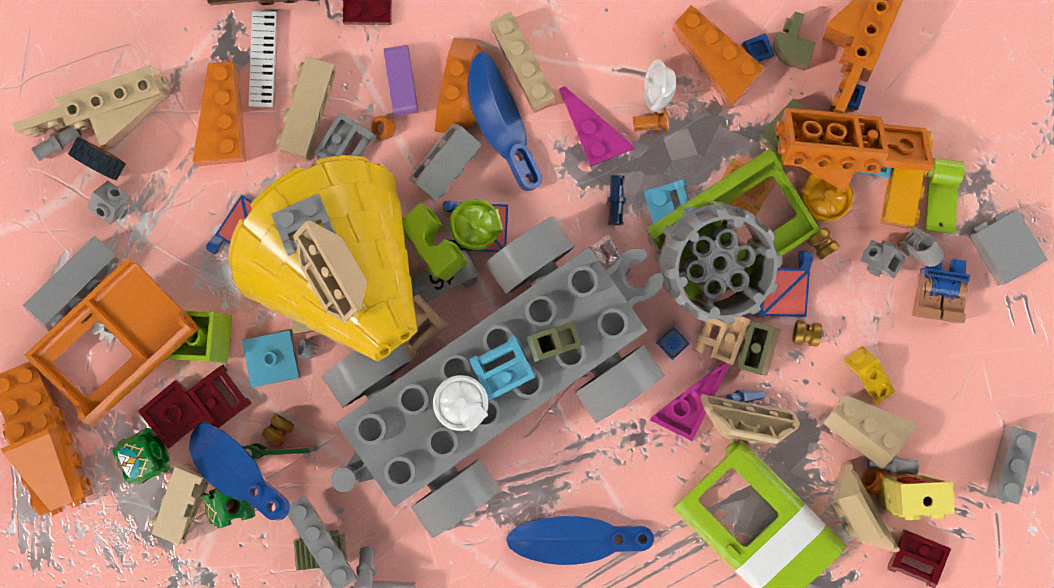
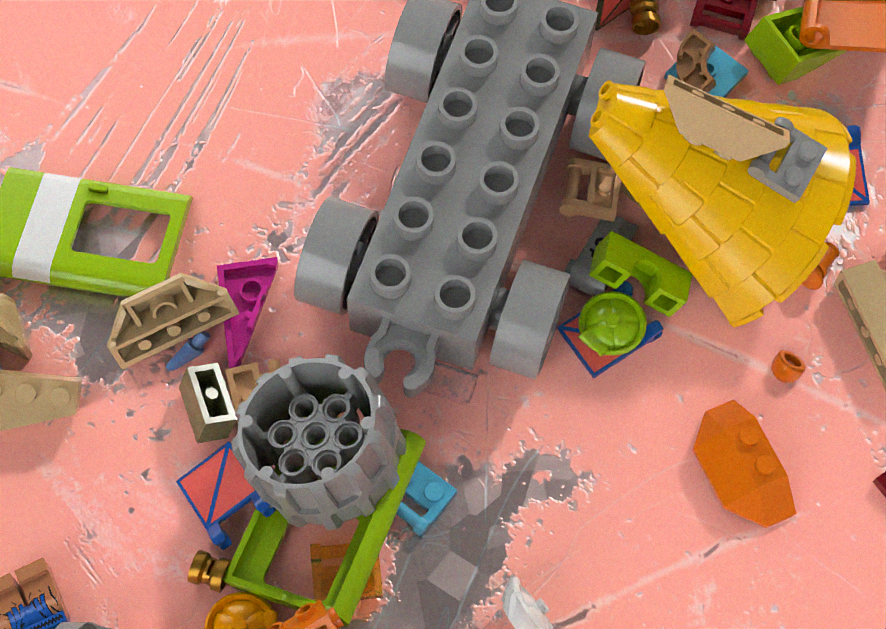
camera: 140 degrees right, 20 degrees down
light grey plate [314,112,377,158] -> none
medium lavender beam [384,45,418,117] -> none
light grey brick [408,123,482,201] -> none
white piece [433,375,488,432] -> none
blue plant [468,52,542,191] -> none
medium azure plate [469,335,537,401] -> none
tan brick [489,12,556,113] -> none
blue plant [506,516,654,565] -> none
olive brick [526,321,582,362] -> none
dark pink wing [559,86,634,167] -> none
dark blue pin [607,175,626,226] -> none
orange pin [633,108,670,133] -> none
tile [656,326,690,360] -> none
pearl gold wheel [792,320,822,347] -> none
yellow bracket [843,346,895,405] -> none
light grey brick [860,240,906,279] -> none
none -> medium nougat tile [676,28,716,93]

